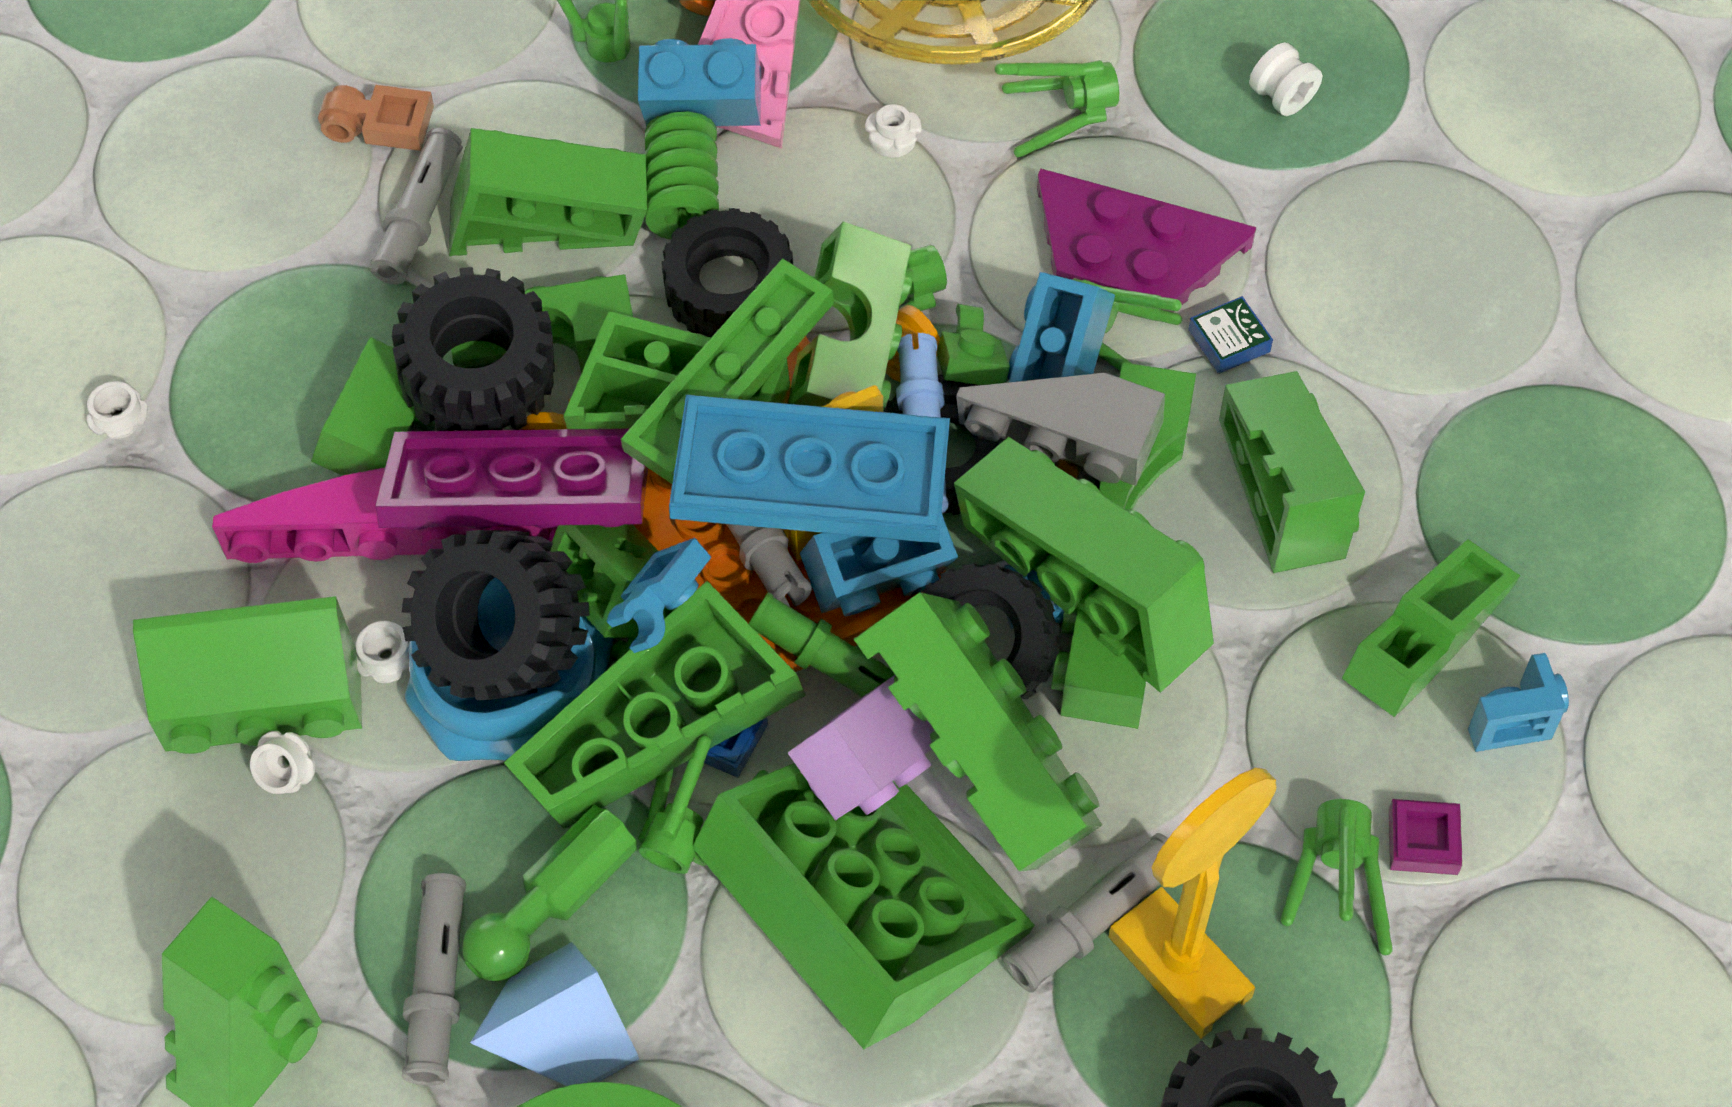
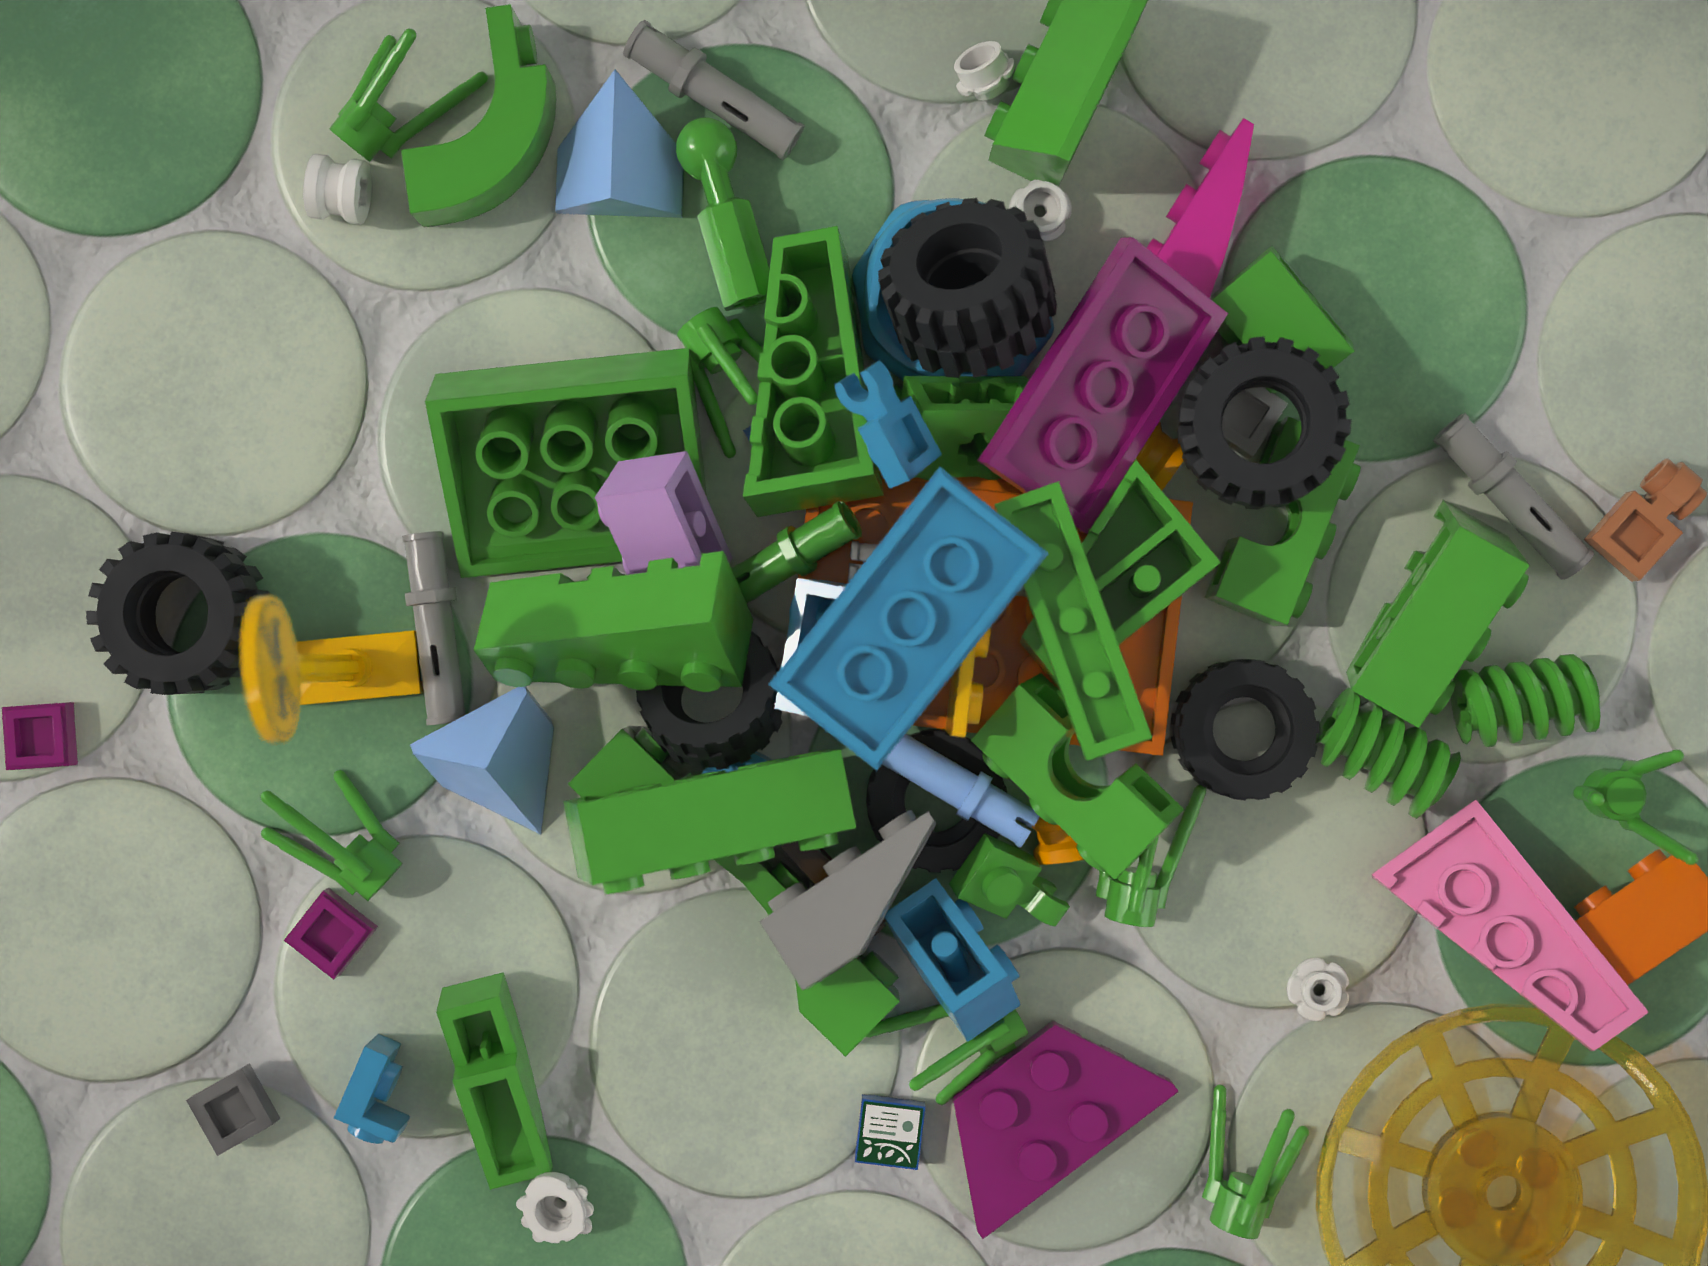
camera: 120 degrees right, 30 degrees up
white plate [86,381,148,439] -> none
dark azure brick [638,38,761,127] -> none
bright green wedge [1219,371,1365,573] -> none
none -> flat silver plate [186,1063,281,1156]
none -> light blue slope [410,687,554,835]
none -> white animal [516,1172,594,1243]
none -> bright green piece [1451,654,1601,747]

